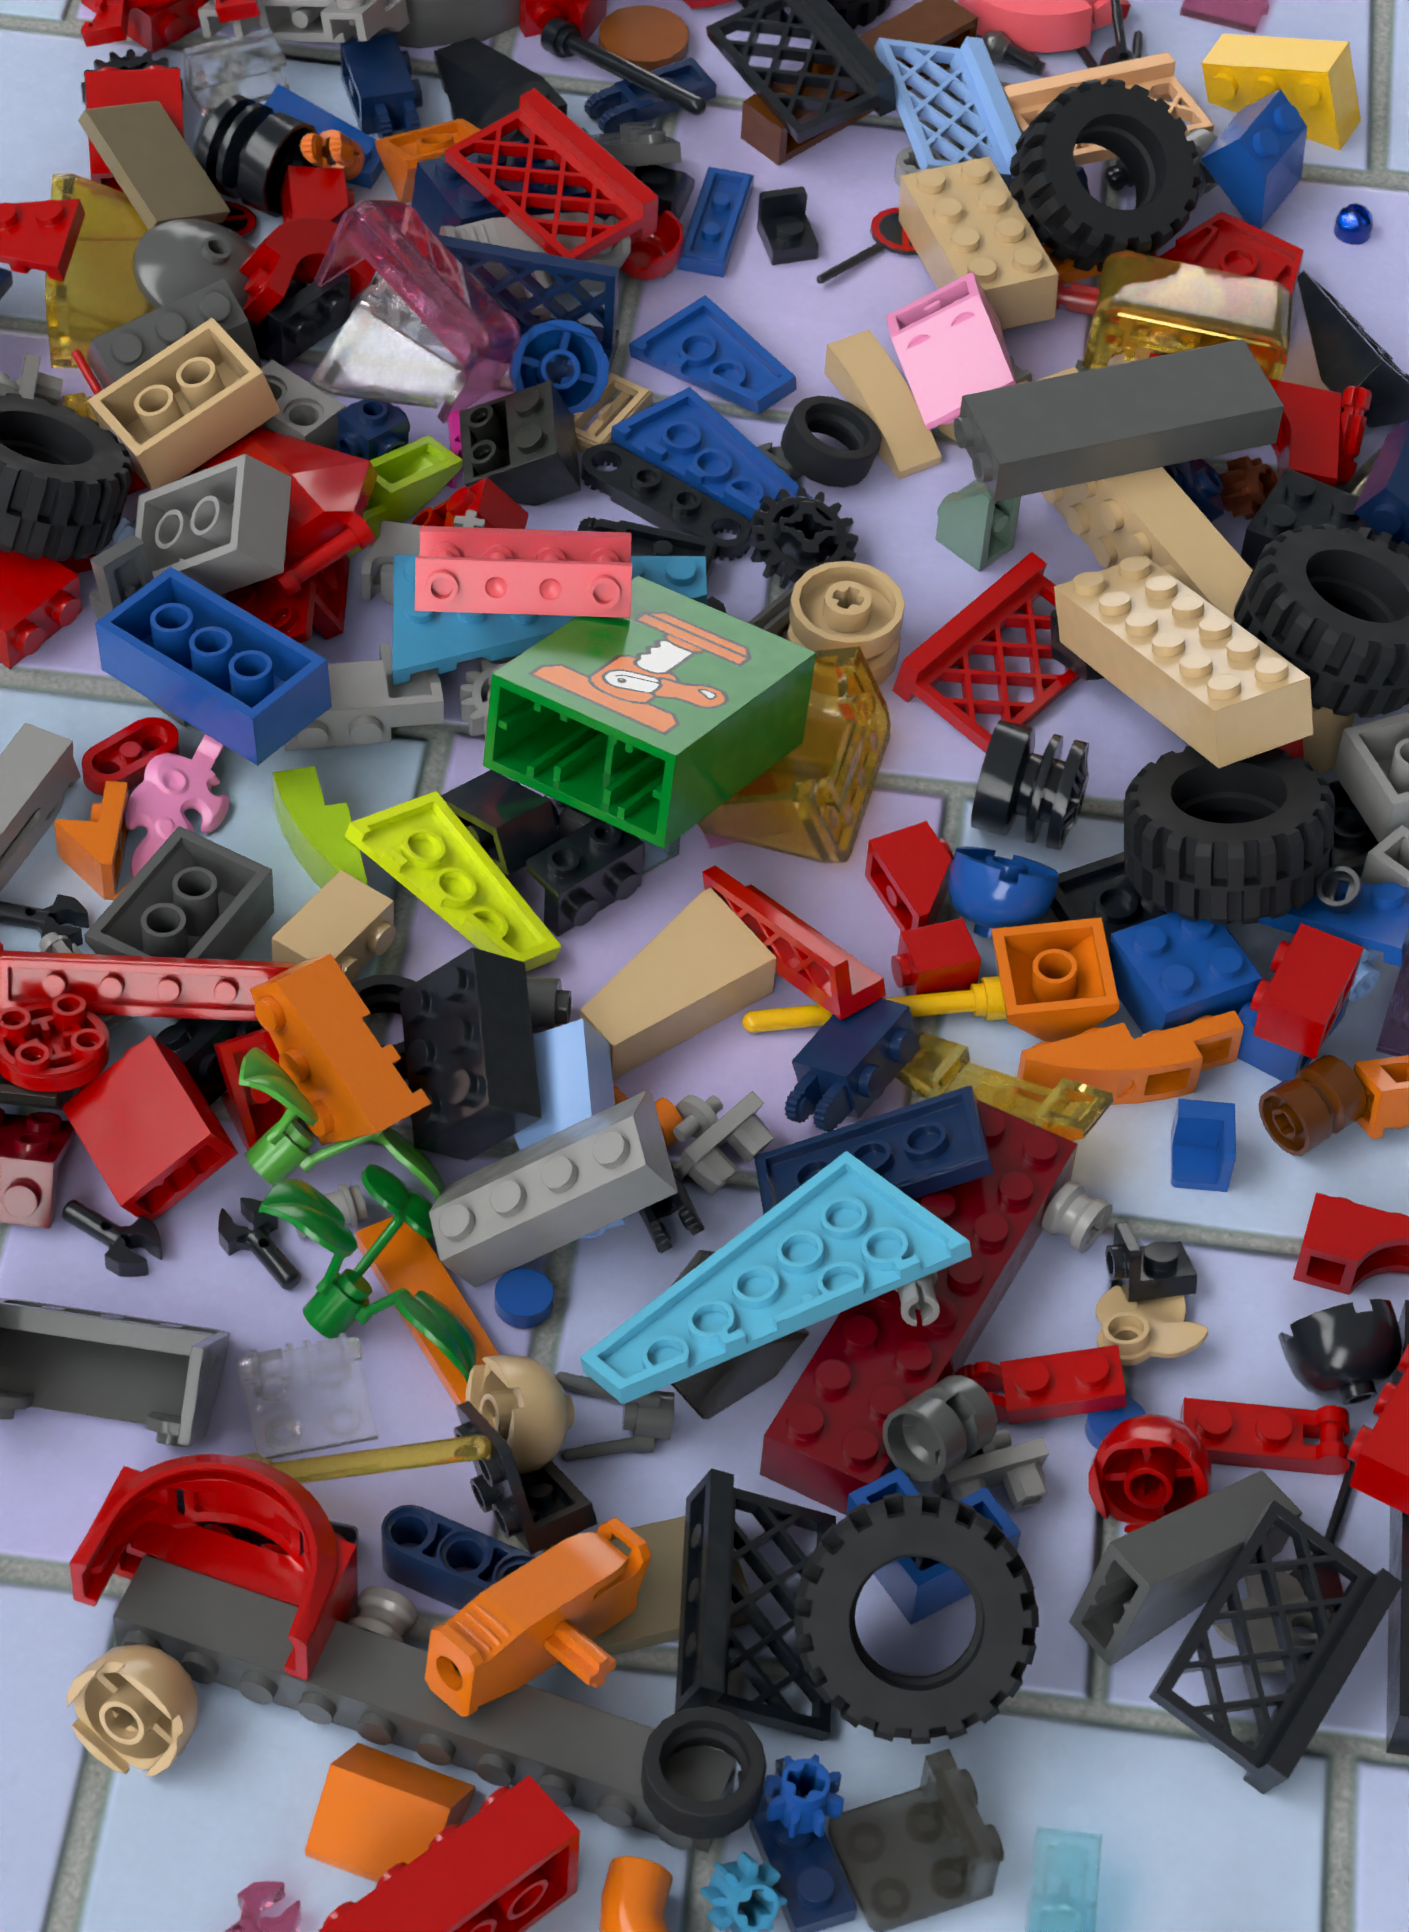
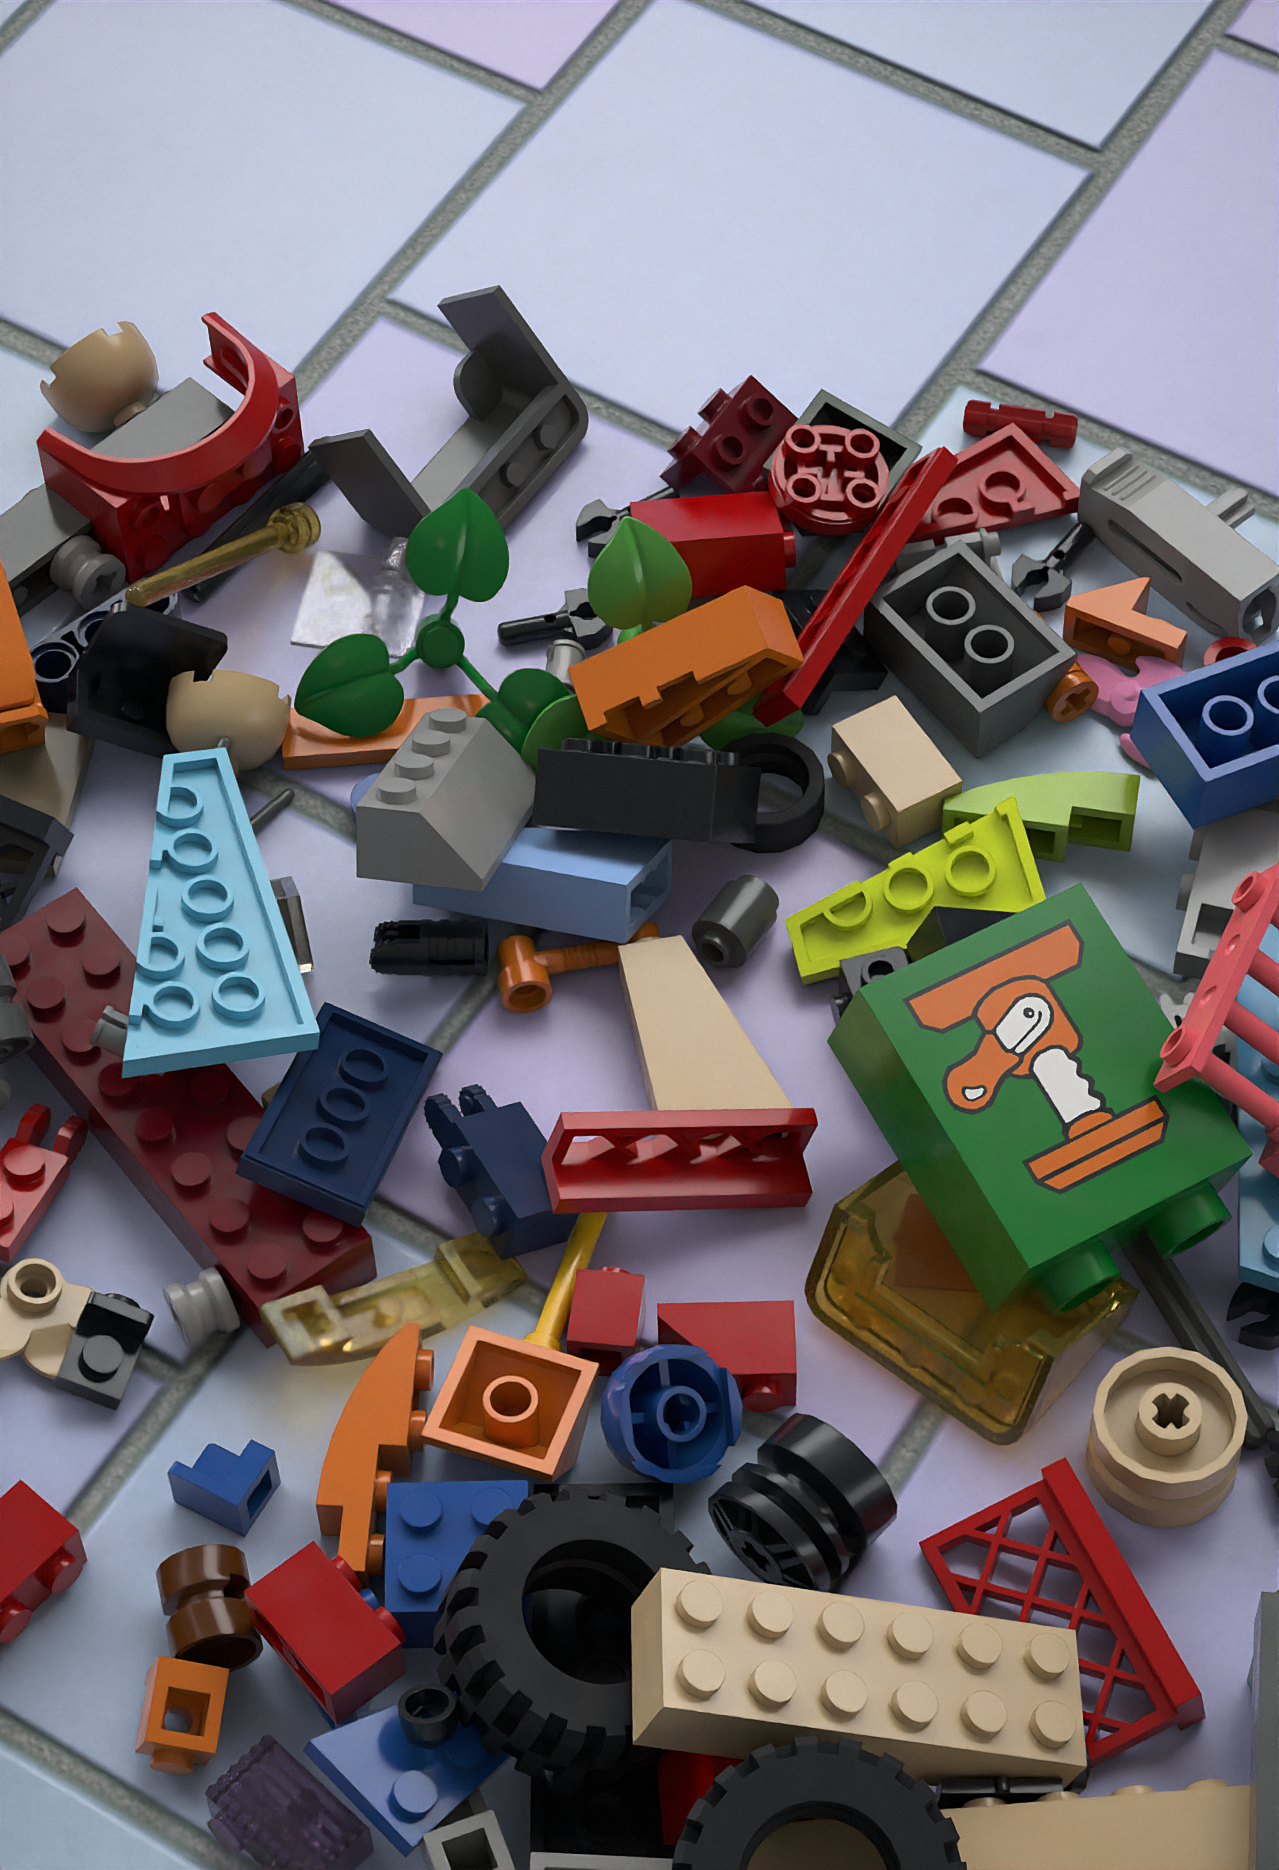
camera: 120 degrees right, 5 degrees up
light grey hips [672,1091,774,1195] -> none

